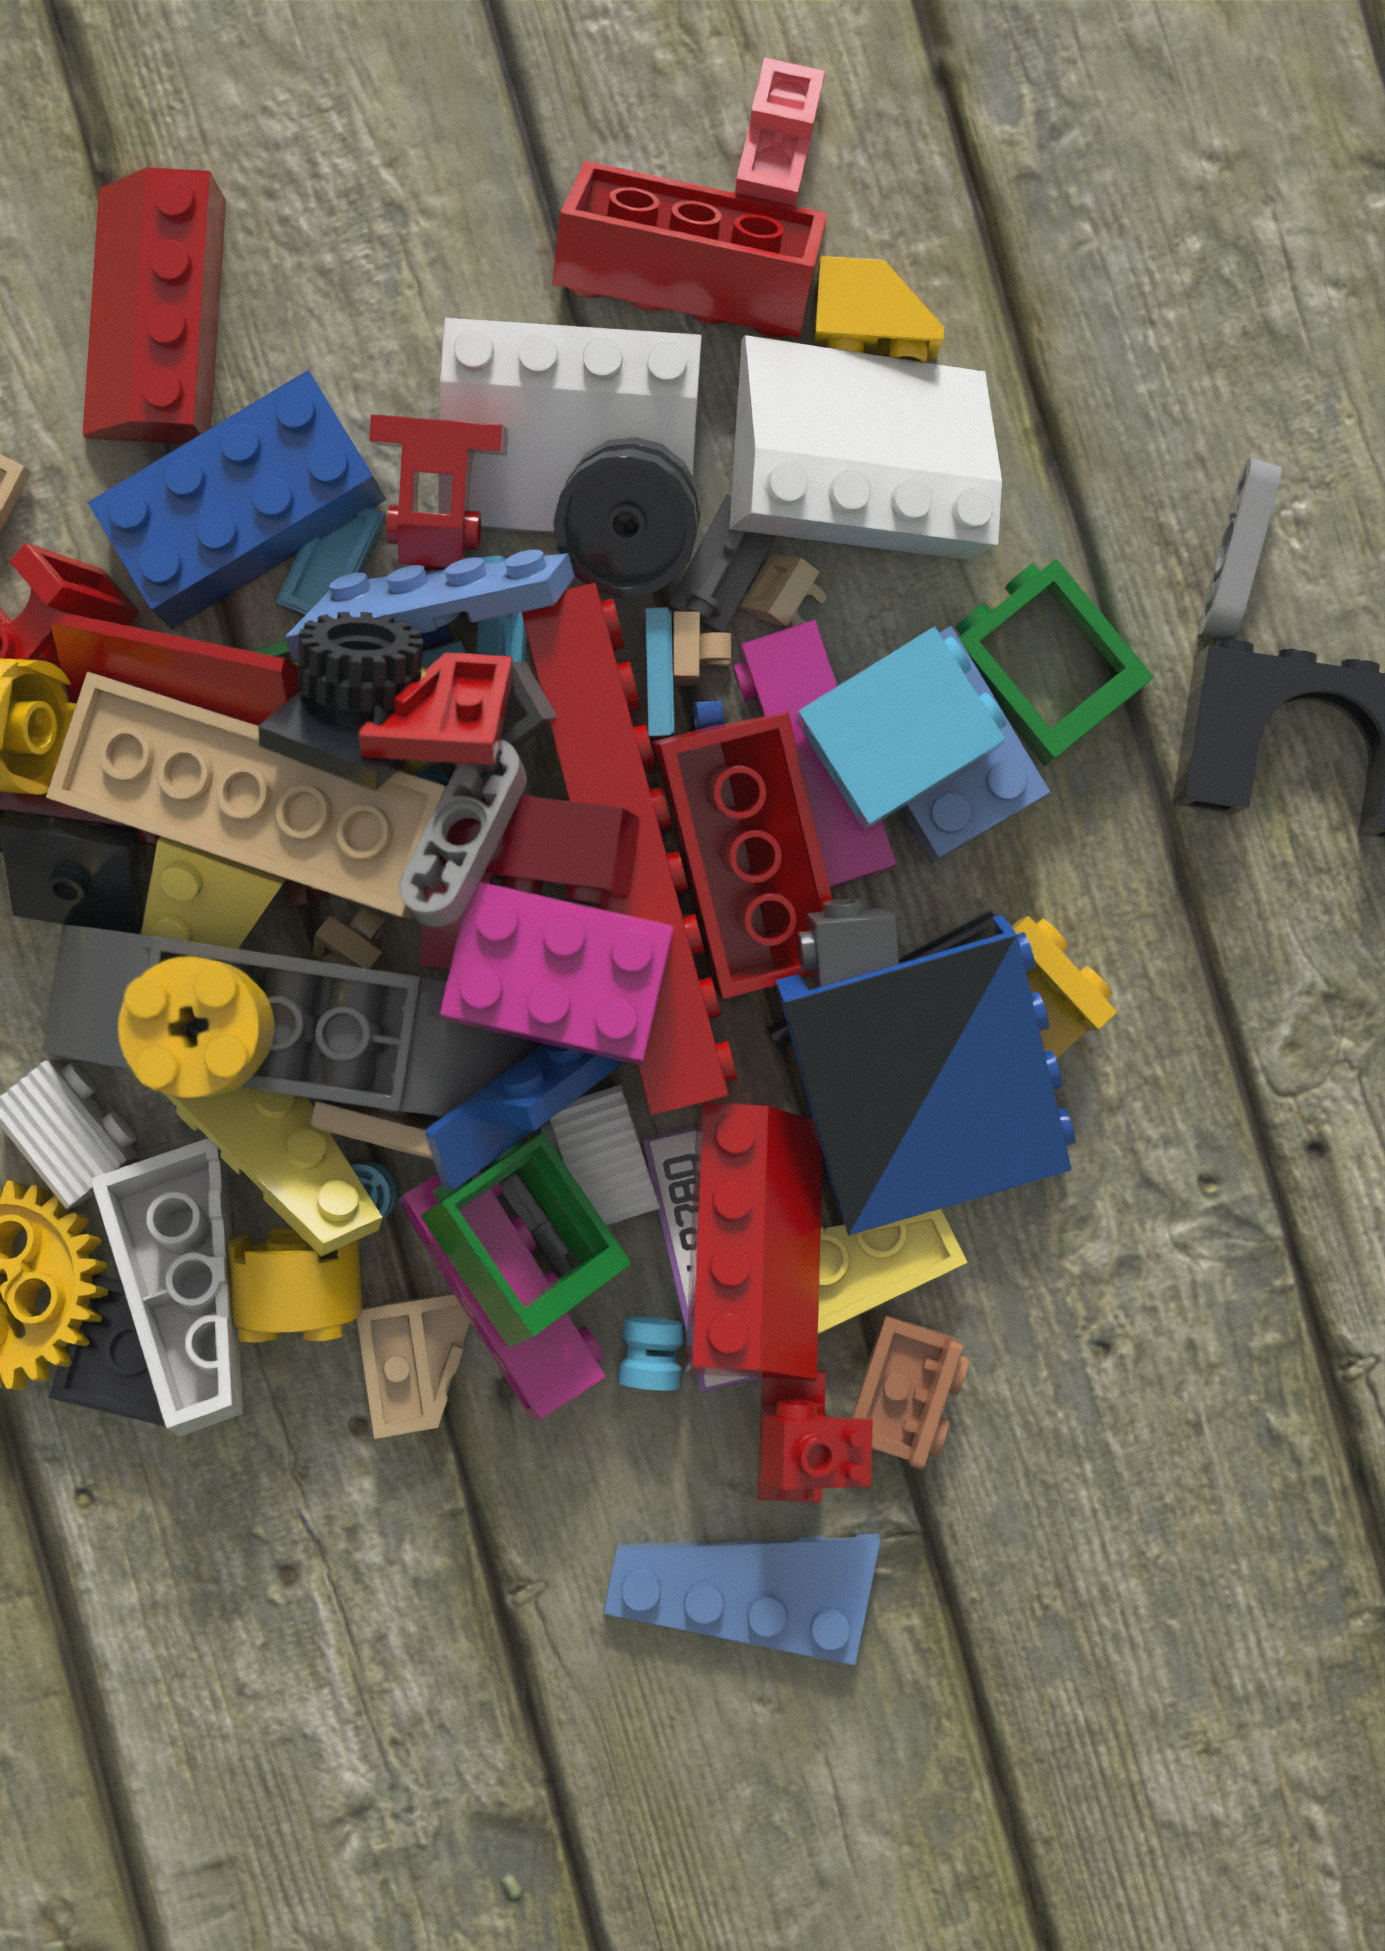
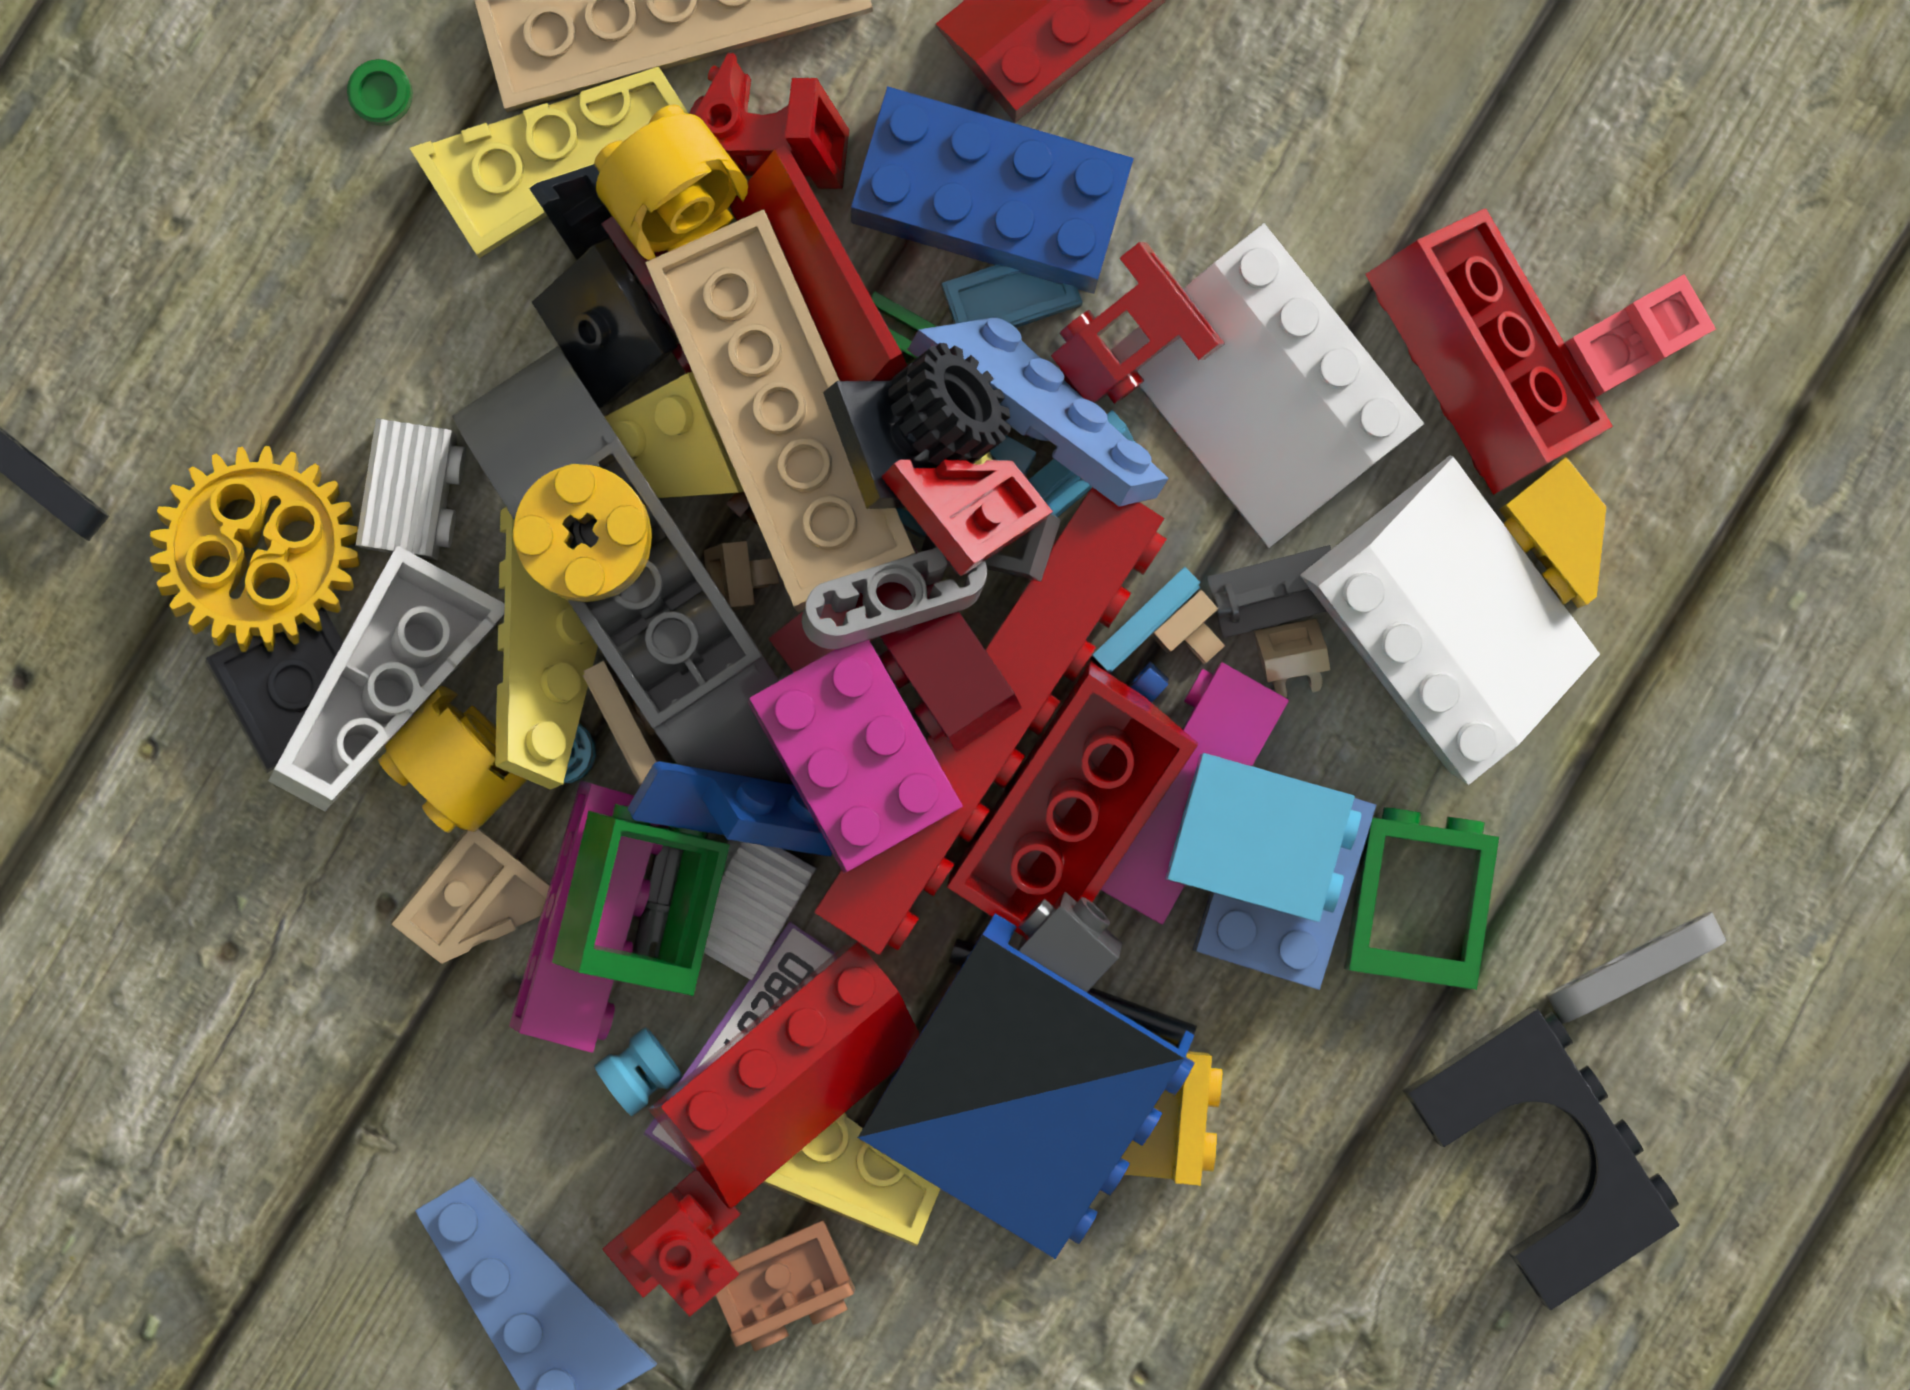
camera: 45 degrees right, 0 degrees up
black wheel [553,437,701,598] -> none

